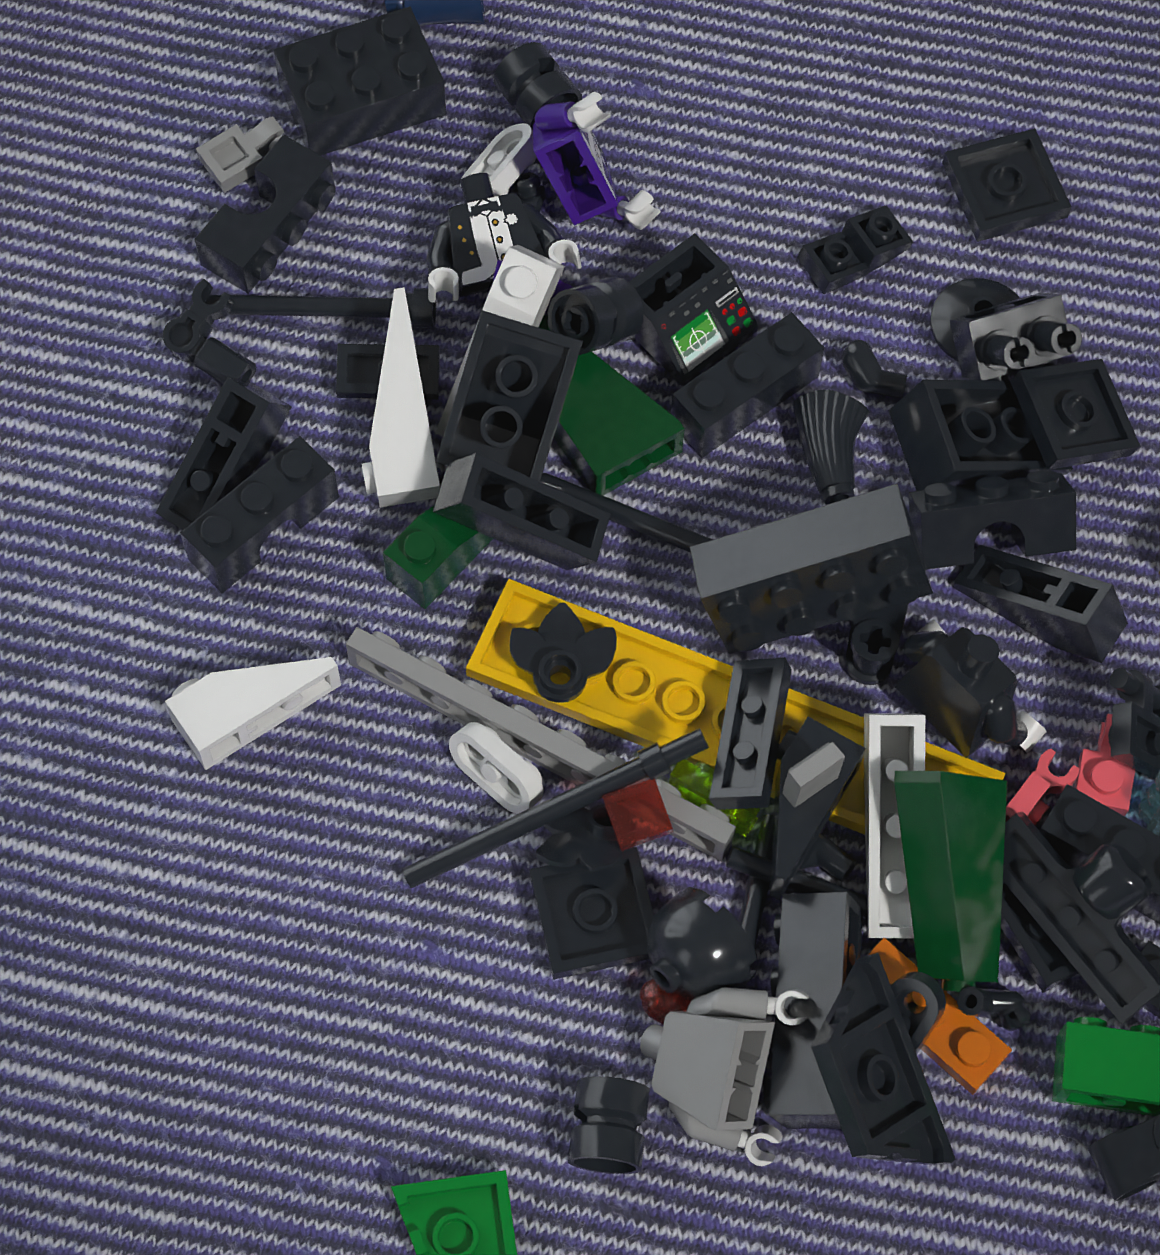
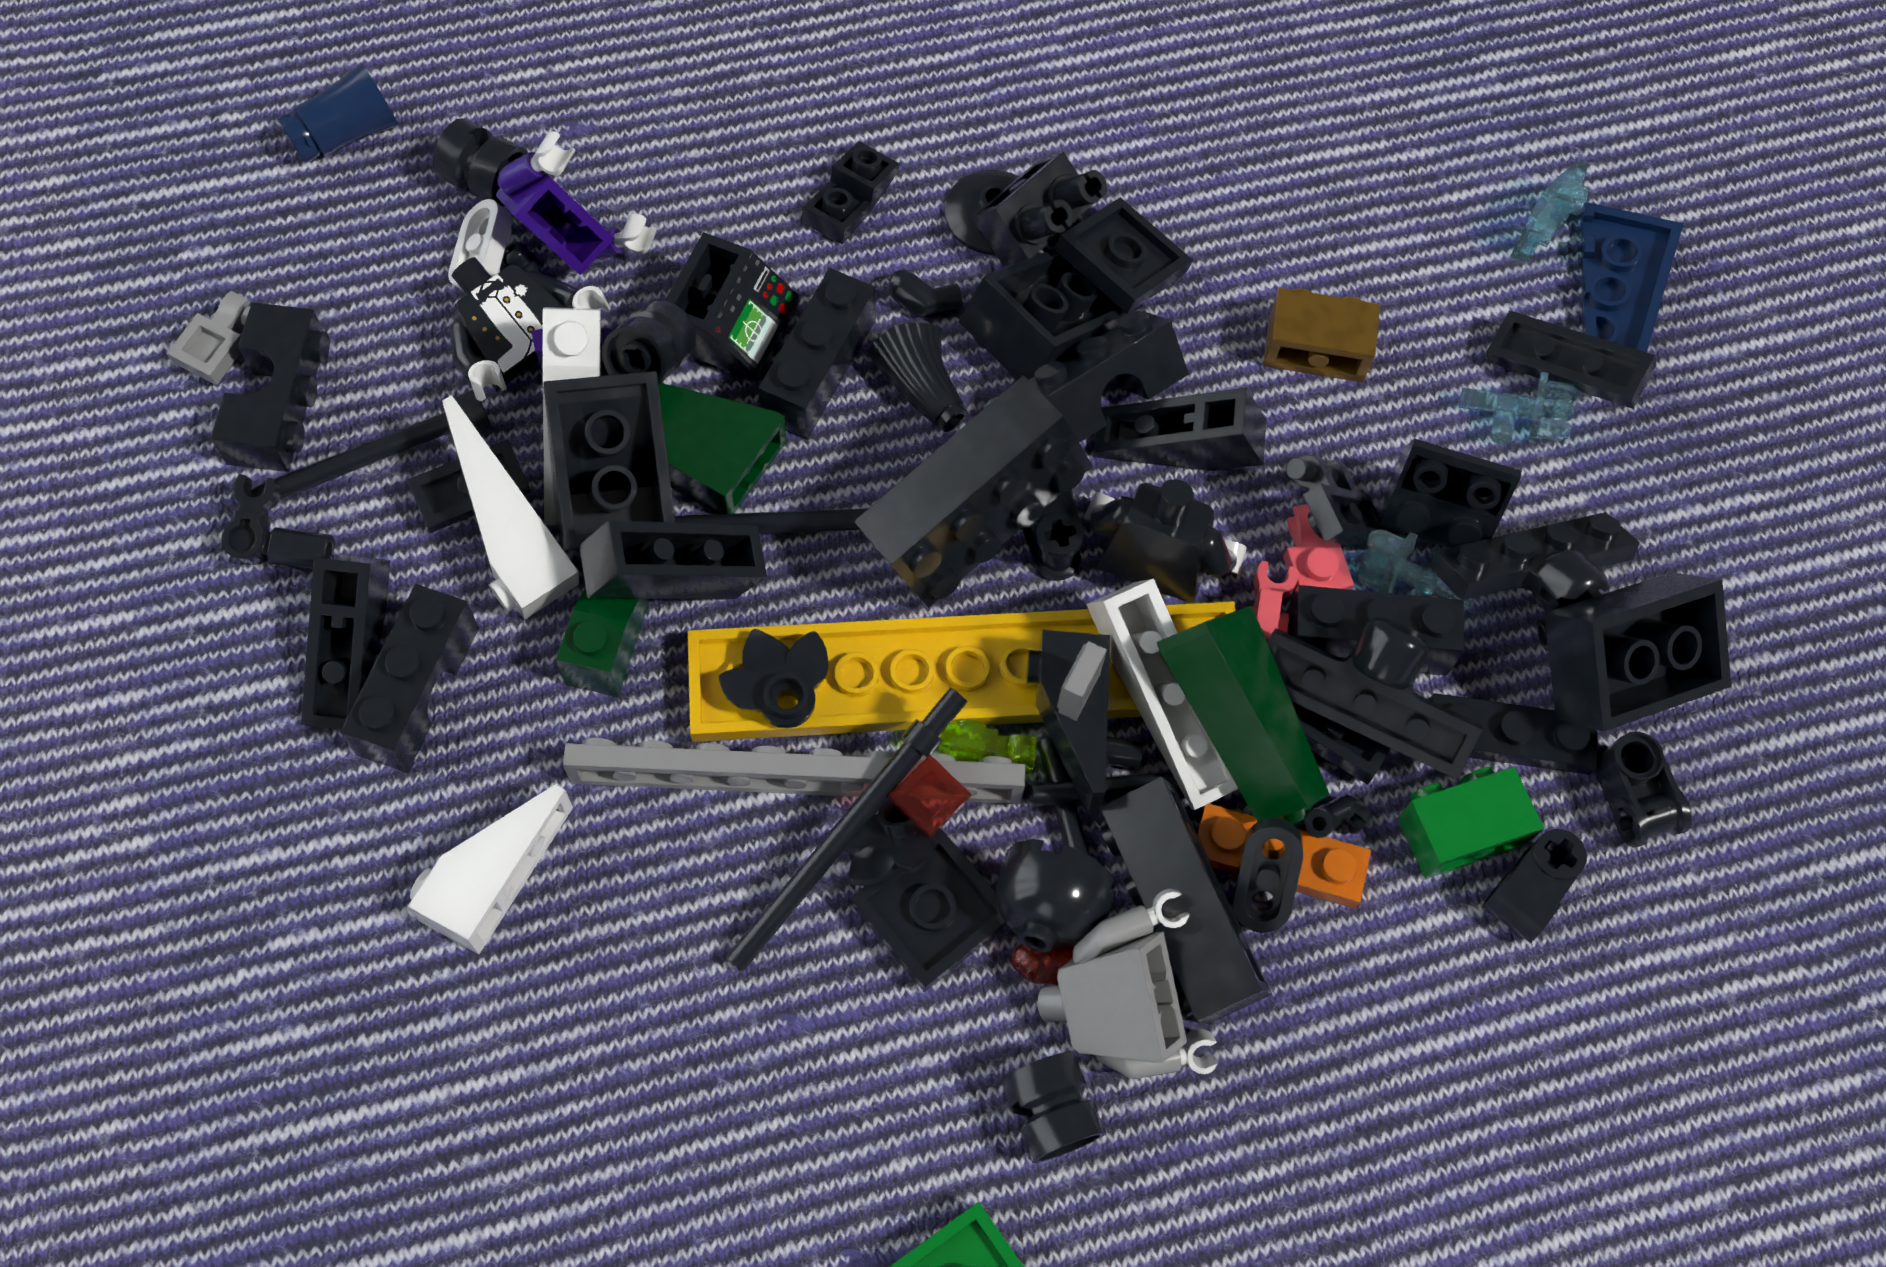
camera: 30 degrees left, 0 degrees up
black brick [273,6,446,156] -> none
white plate [449,722,544,814] -> none
black plate [709,657,792,810] -> none
black wing [811,953,956,1165] -> none
black plate [942,128,1072,242] -> none

